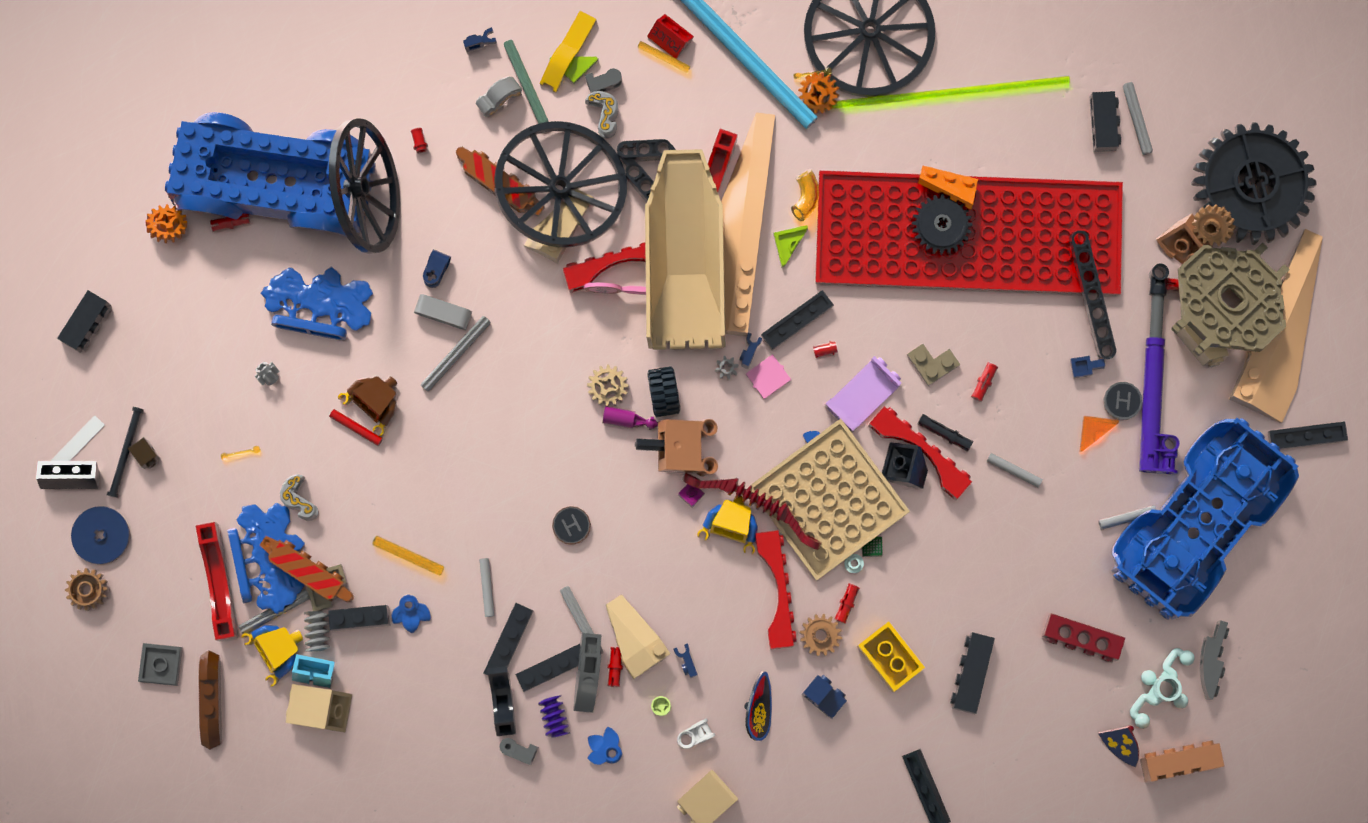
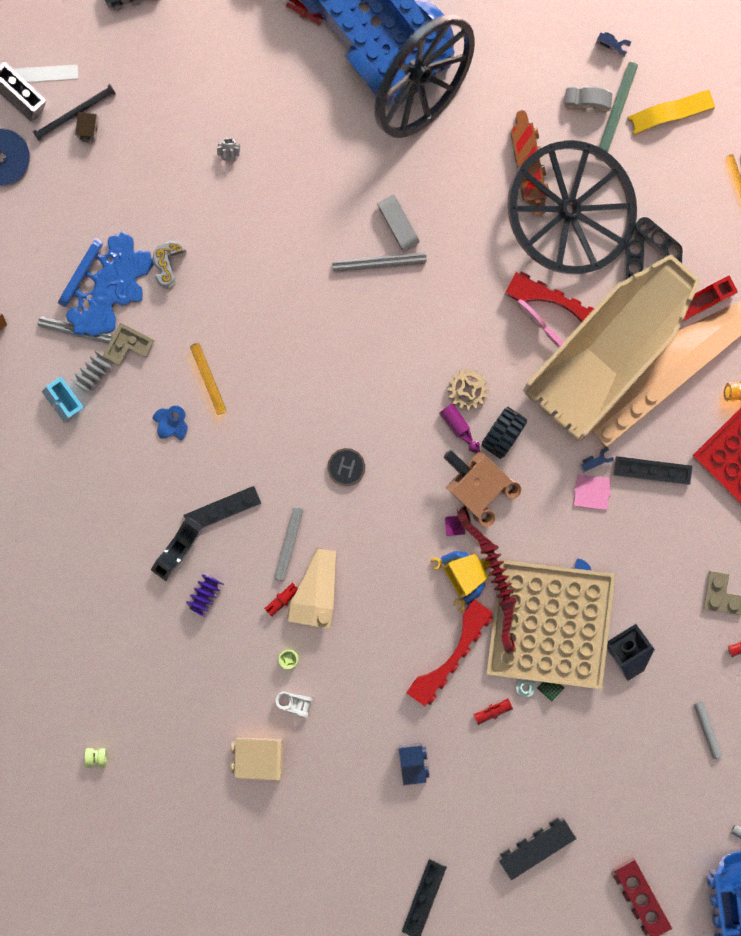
camera: 50 degrees right, 5 degrees up
red arch [196,522,238,641] -> none
clear yellow hinge [221,446,261,460] -> none
yellow torso [241,625,303,687] -> none
blue plant [260,266,373,340] -> none
dark orange hinge [260,536,354,603] -> none
tan slope [285,684,352,733] -> none
black brick [328,605,391,631] -> none
red piece [329,409,383,446] -> none
reddish brown torso [338,376,397,436] -> none
red pin [410,128,428,153] -> none
dark blue piece [423,249,451,288] -> none
light grey piece [479,558,495,617] -> none
dark grey leg [499,738,539,765] -> none
black plate [515,644,580,692] -> none
tan wedge [524,189,593,264] -> none
lime tile [549,57,598,84] -> none
dark grey slope [573,633,602,713] -> none
dark grey leg [585,68,622,93] -> none
light grey animal [585,91,619,138] -> none
blue plate [588,727,622,765] -> none
dark blue plate [673,643,698,678] -> none
light grey gear [715,356,739,380] -> none
shield [744,672,772,741] -> none
lime tile [773,225,808,268] -> none
medium nougat gear [800,614,842,657] -> none
red pin [813,341,838,358] -> none
lavender panel [825,356,901,433] -> none
yellow brick [857,621,925,692] -> none
red arch [868,406,972,501] -> none
black pin [917,414,974,452] -> none

